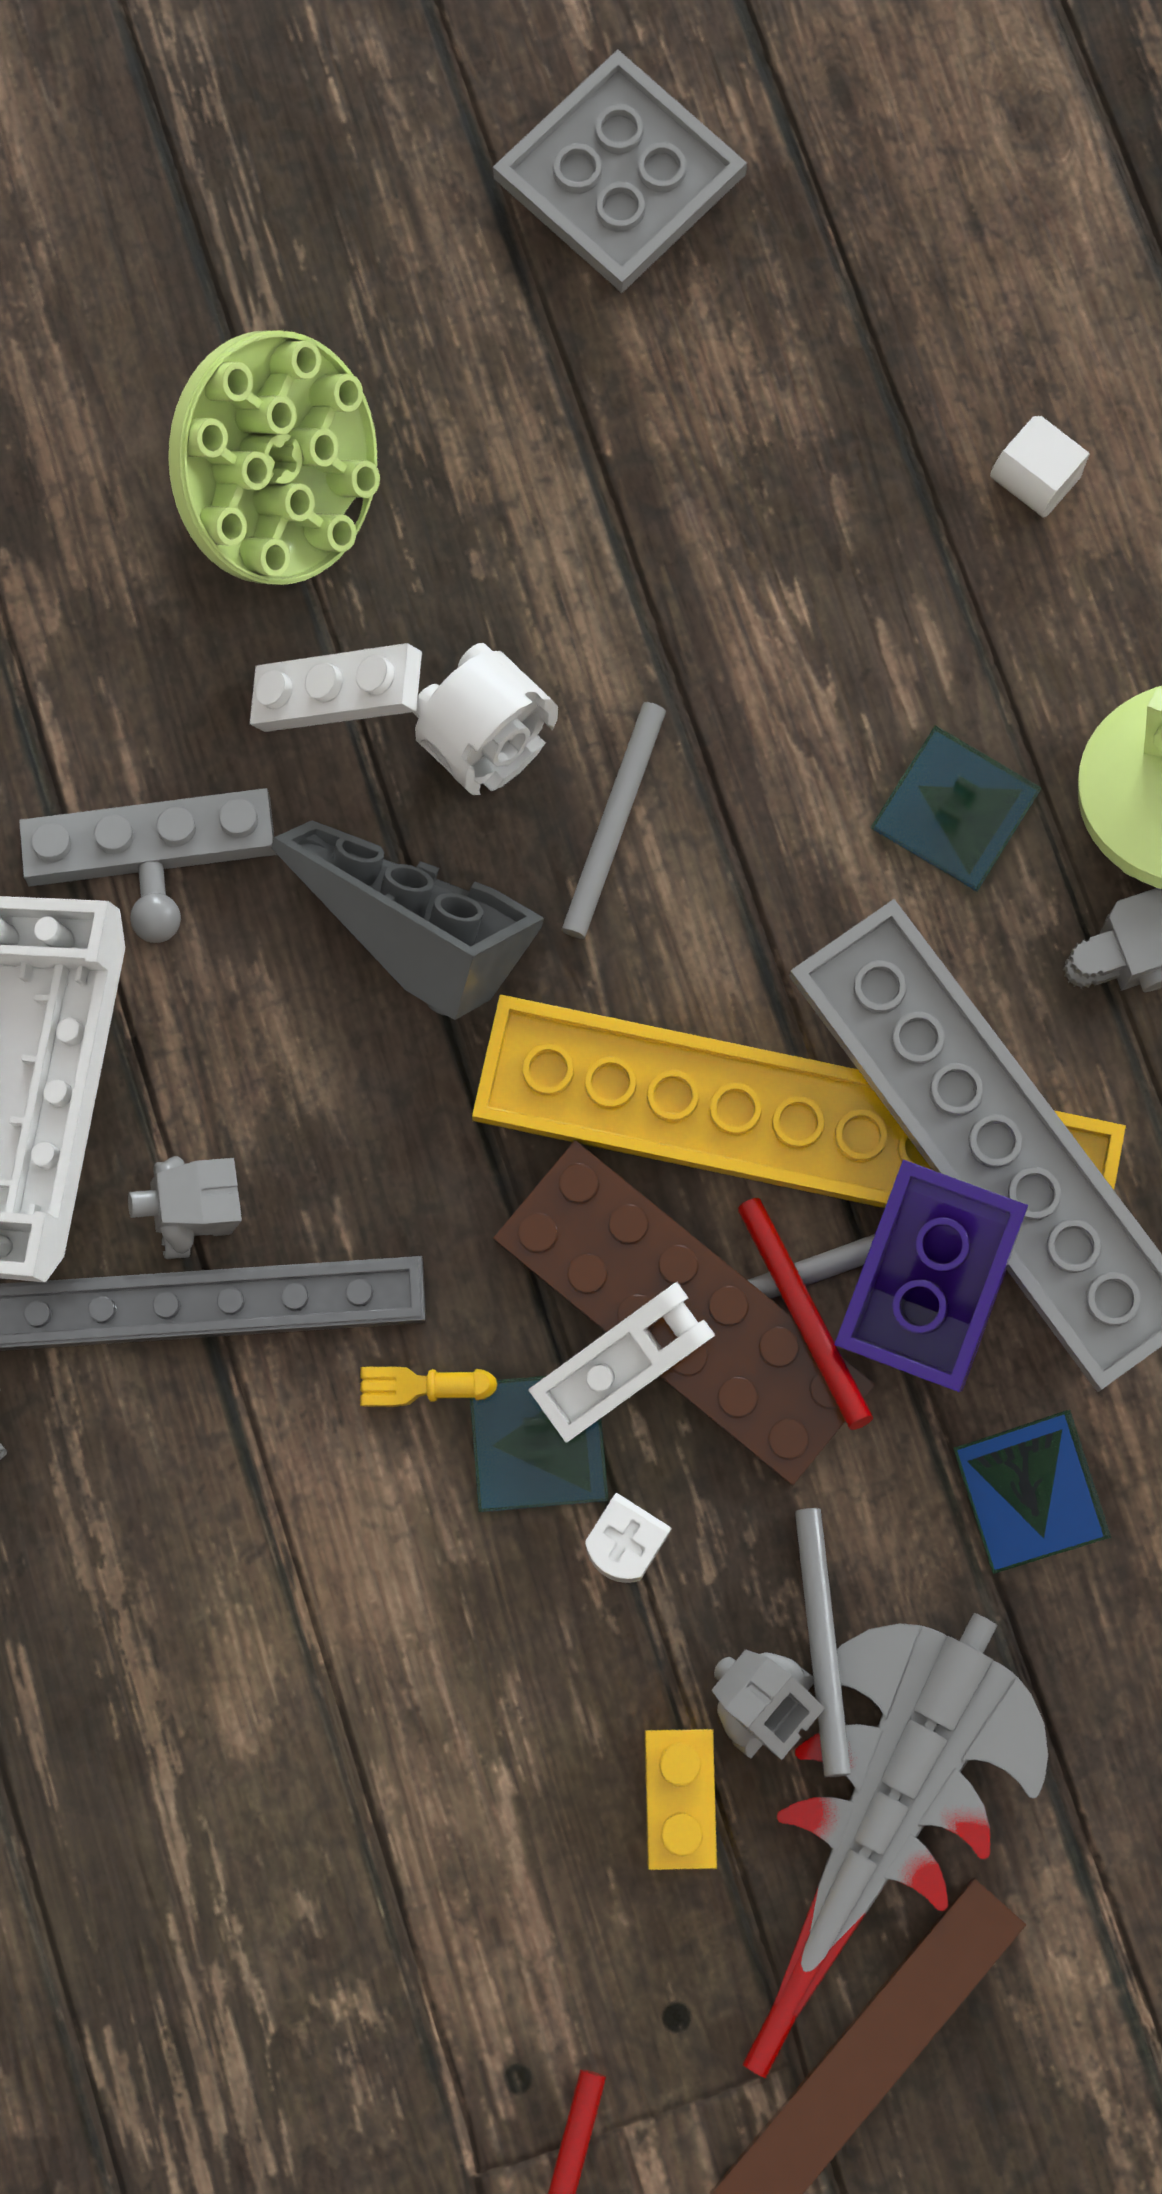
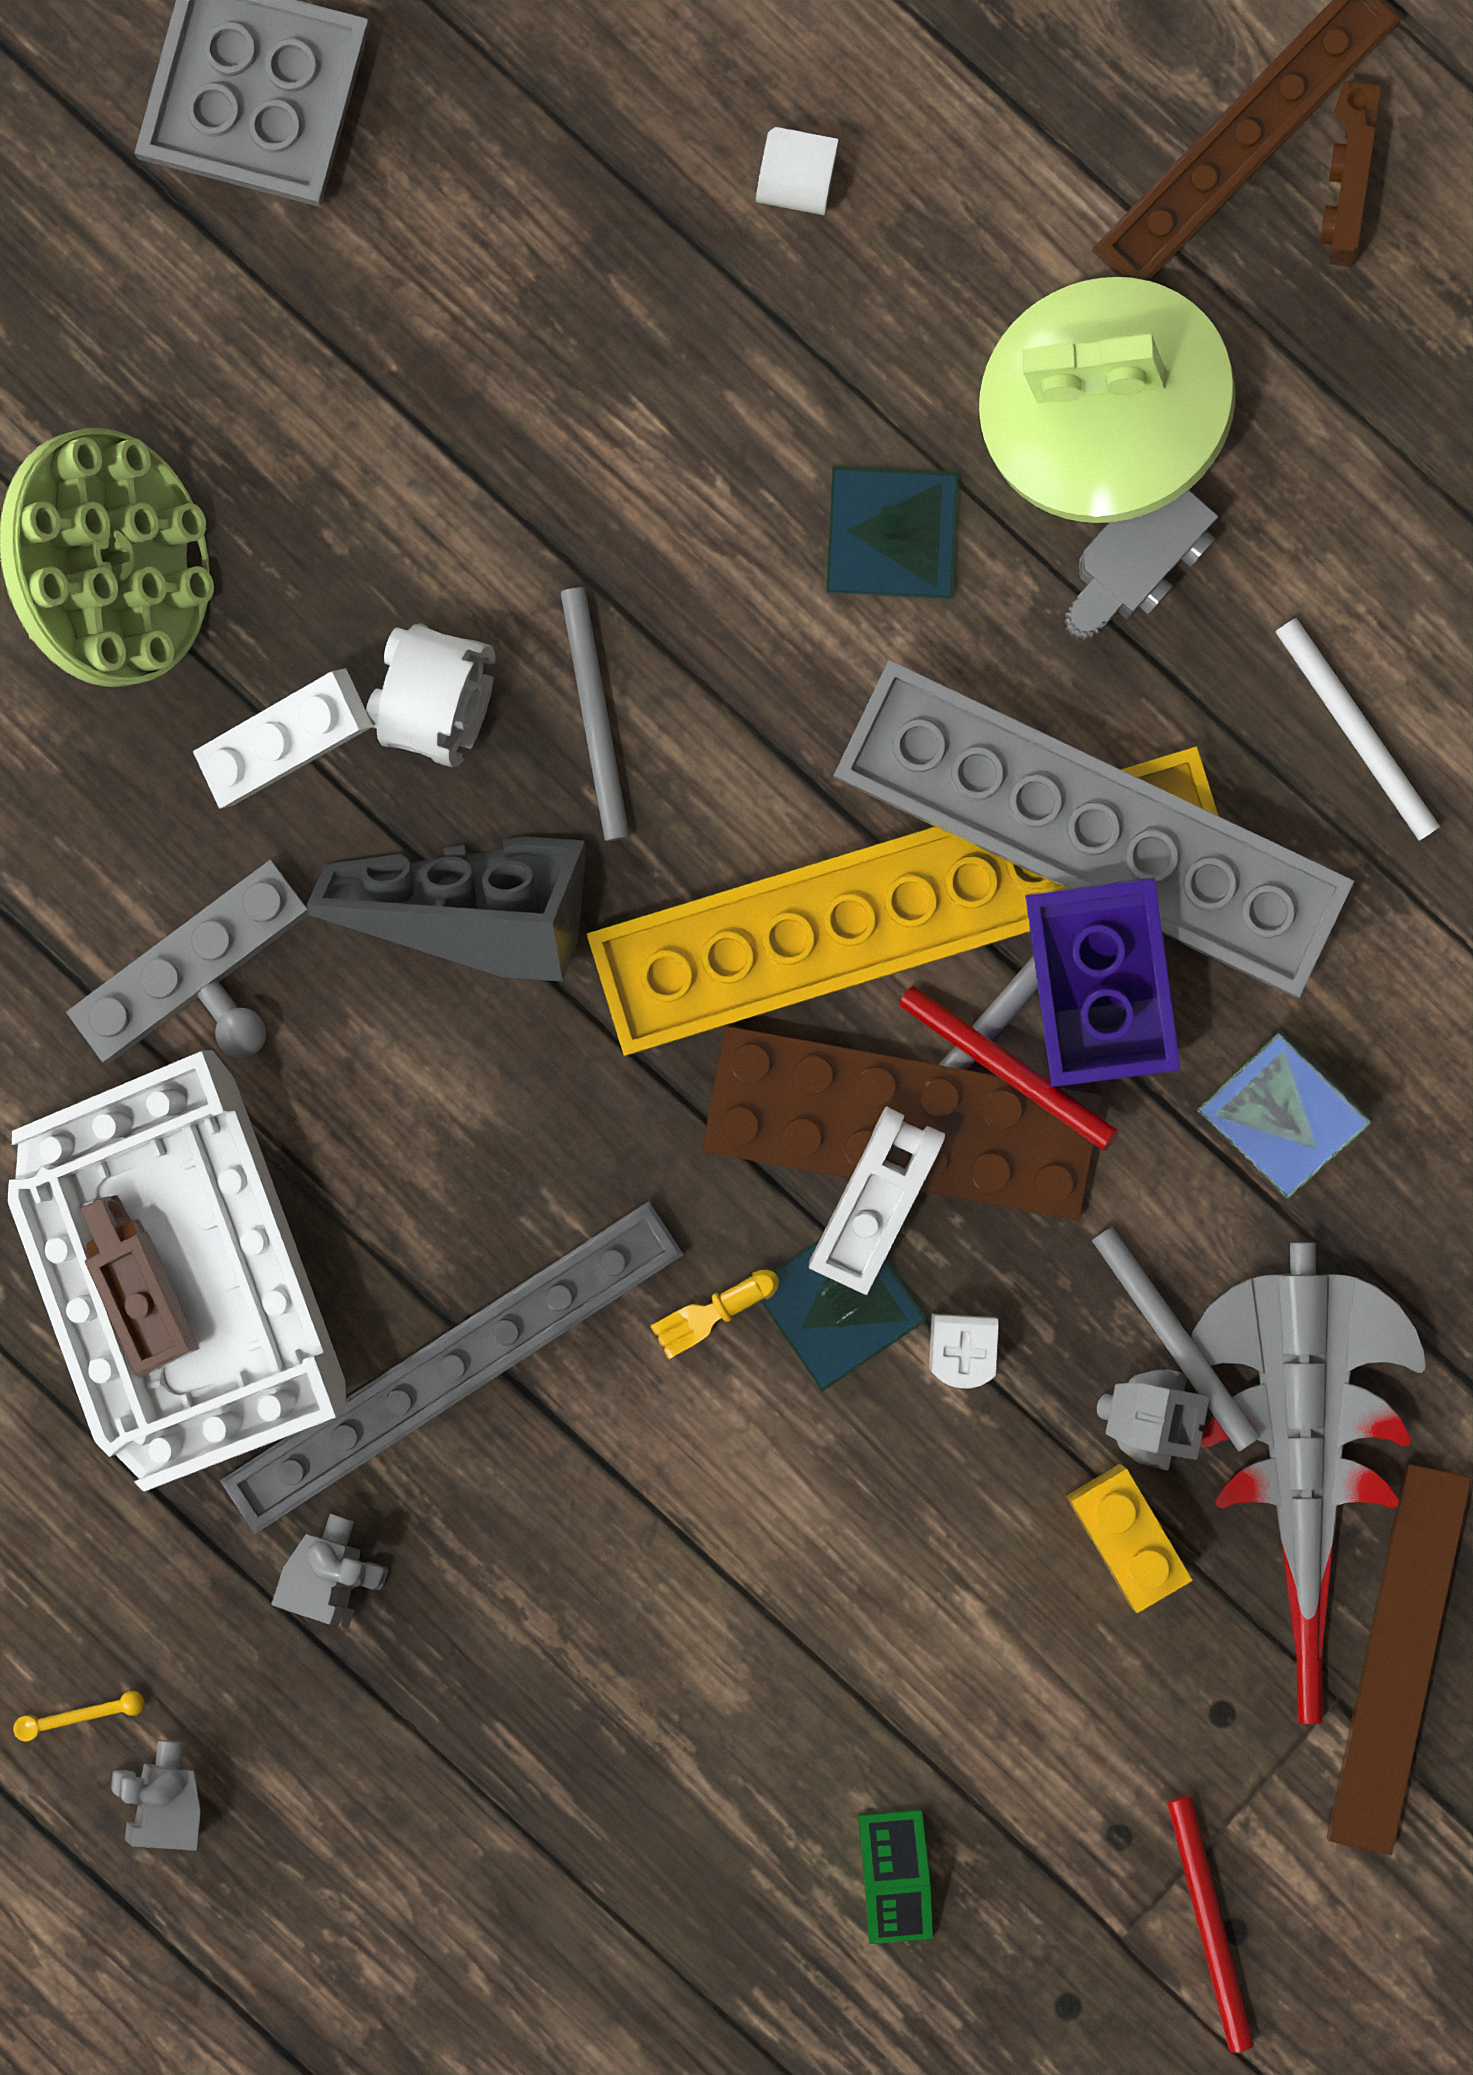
camera: 30 degrees left, 10 degrees up
light grey piece [128,1156,242,1259] -> none
none -> slope [858,1809,933,1944]

